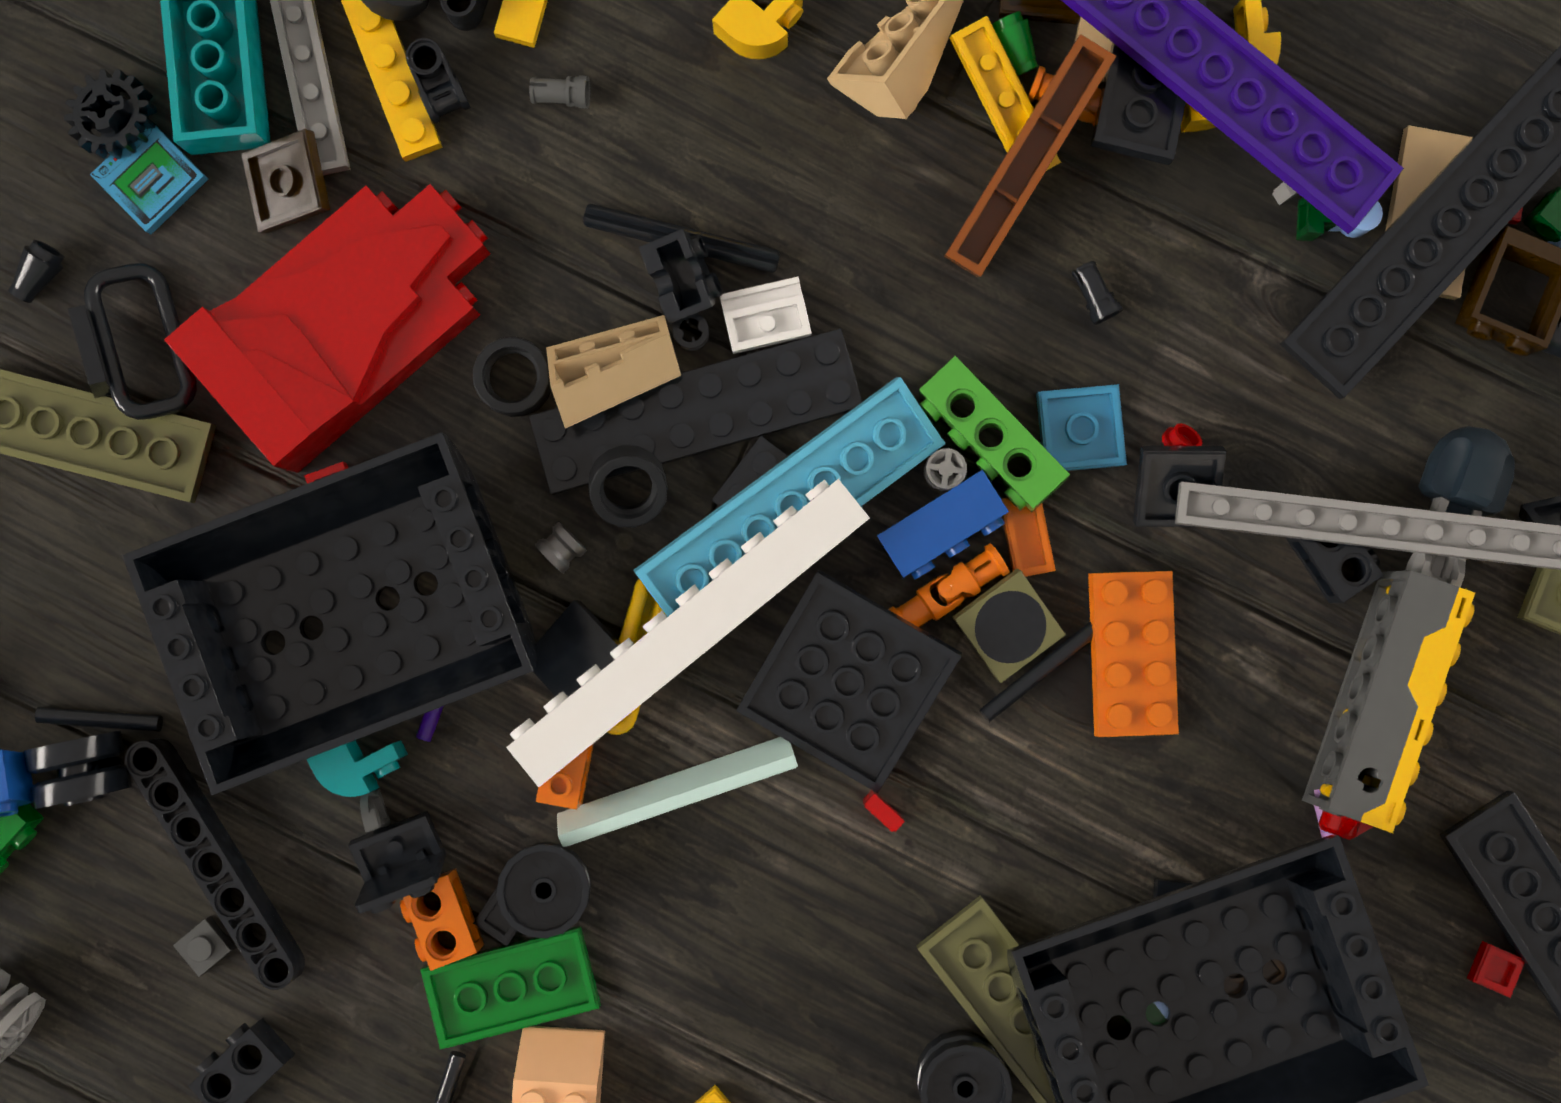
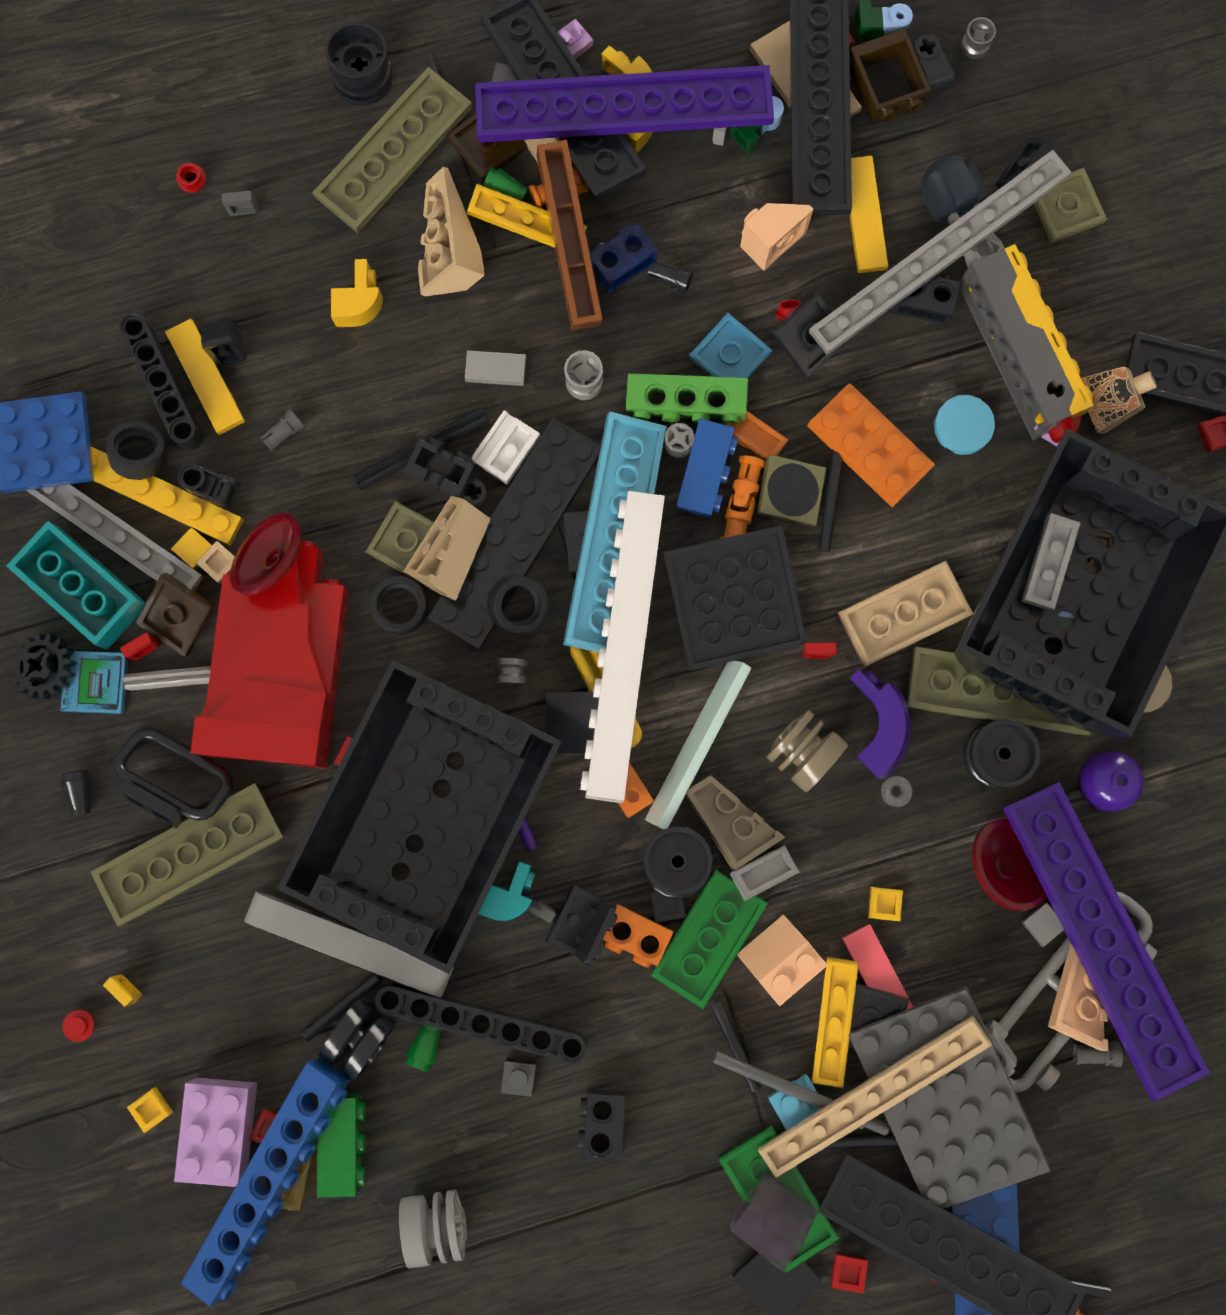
camera: 40 degrees left, 5 degrees down
none -> red tile [120,632,160,661]
none -> light grey axle [123,666,211,691]
none -> yellow tile [171,527,212,570]
none -> tan plate [196,541,235,584]
none -> dark red dish [230,513,301,596]
none -> light grey beam [244,891,454,997]
none -> olive tile [366,501,434,582]
none -> green cone [405,1025,441,1072]
none -> light grey tile [465,350,526,386]
none -> light grey wheel [564,350,603,400]
none -> clear blue brick [590,223,658,293]
none -> dark tan wing [685,775,785,871]
none -> light grey tile [730,845,799,901]
none -> light nougat slope [740,203,813,271]
none -> dark tan wheel [766,710,849,793]
none -> tan tile [838,561,973,667]
none -> yellow tile [849,156,888,273]
none -> dark purple arch [850,670,912,779]
none -> clear plate [881,776,912,807]
none -> medium azure tile [934,395,995,455]
none -> light grey plate [1022,513,1080,611]
none -> torso [1081,367,1157,434]

